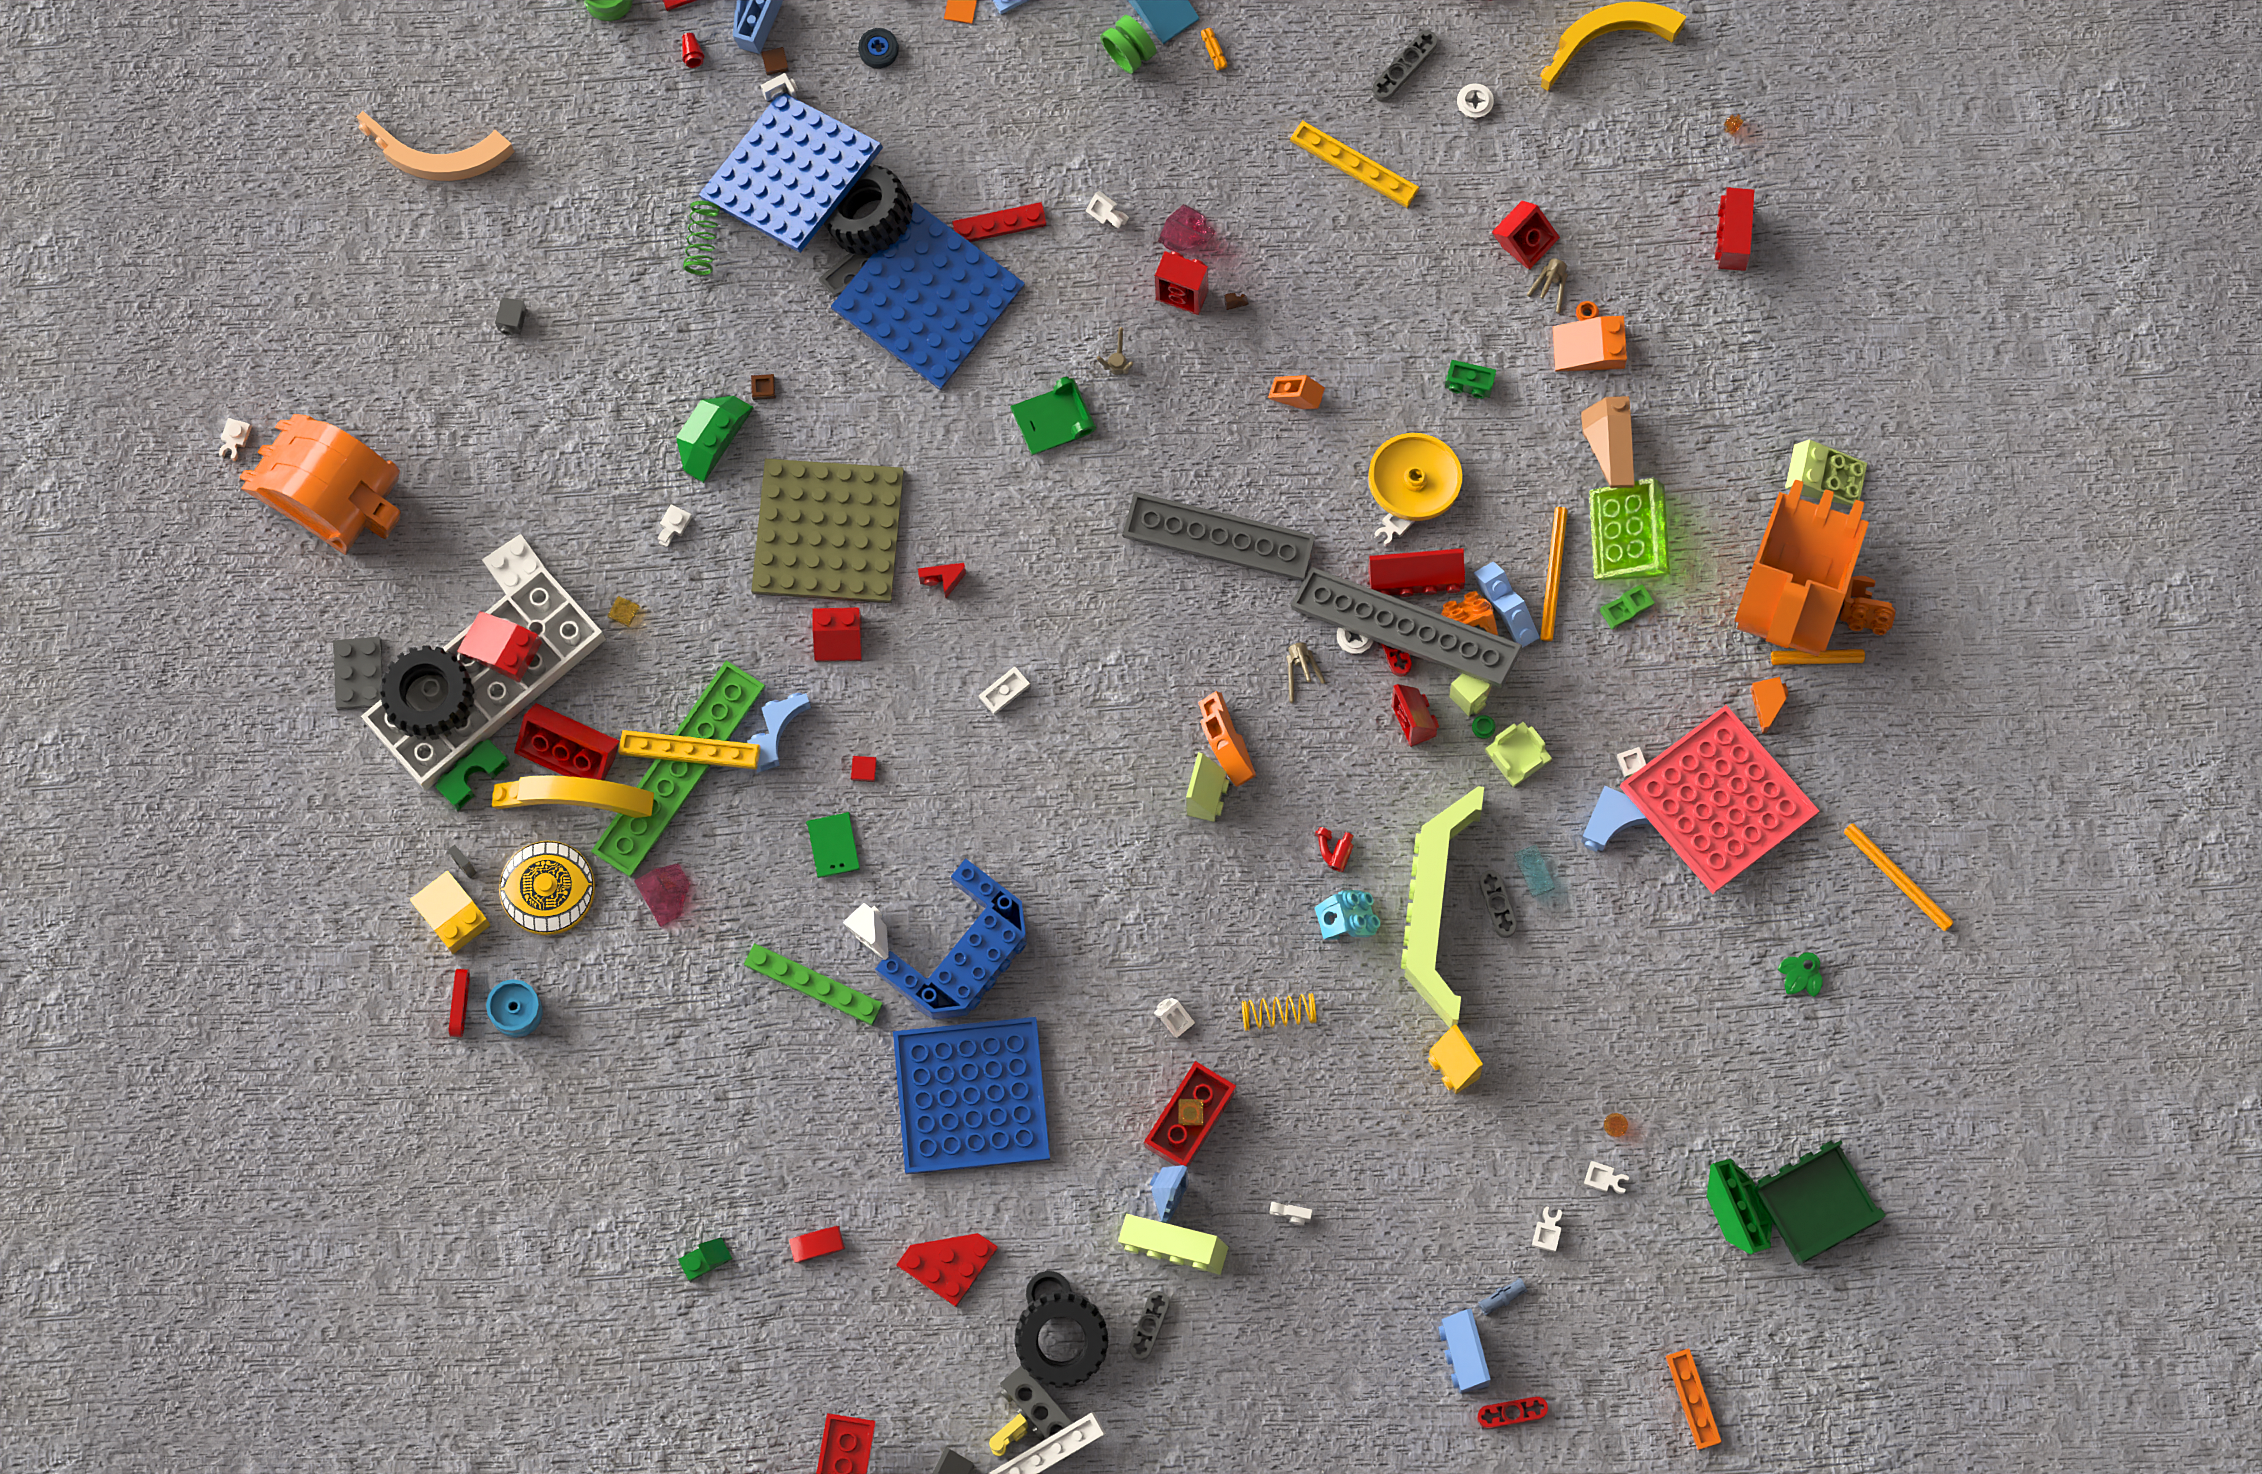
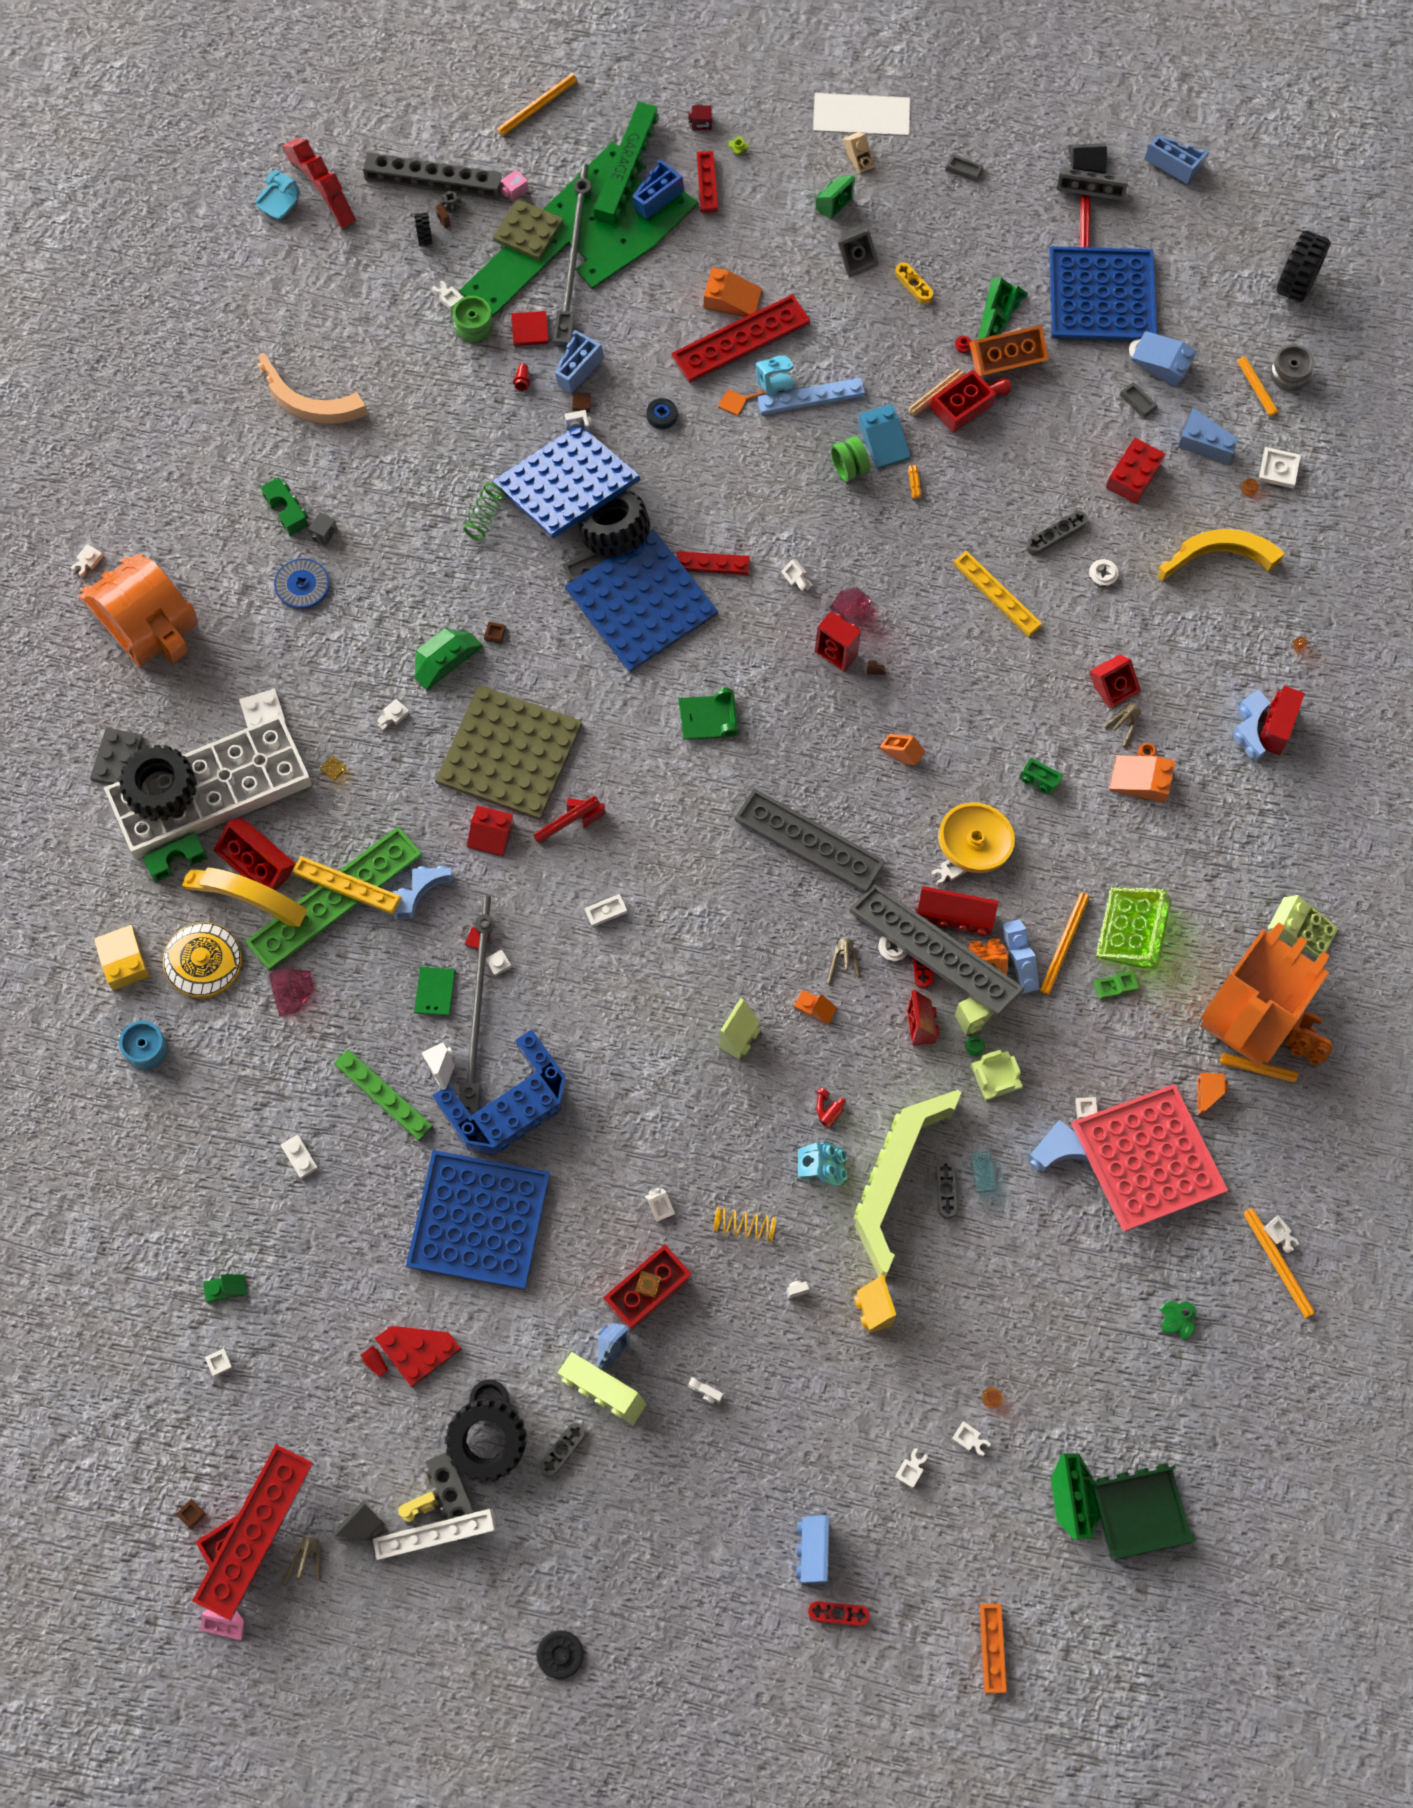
camera: 10 degrees right, 5 degrees down
dark grey tile [448,844,477,878] -> none
red beam [449,969,470,1038] -> none
slope [457,611,542,683] -> none
red slope [789,1226,845,1263] -> none
dark tan plant [1097,327,1133,375] -> none
orange slope [1198,691,1256,787] -> none
sand blue pin [1478,1278,1528,1316] -> none
medium nougat wedge [1581,396,1634,488] -> none
none -> white plate [205,1348,233,1377]
none -> green arch [260,477,308,536]
none -> piece [274,558,329,609]
none -> white plate [281,1135,318,1179]
none -> red cone [360,1346,388,1378]
none -> dark grey bar [459,896,495,1115]
none -> white plate [485,950,512,977]
none -> red axle [533,796,600,843]
none -> white plate [786,1280,809,1299]
none -> orange slope [794,989,837,1025]
none -> light blue arch [1232,690,1271,762]
none -> white plate [1264,1215,1299,1253]

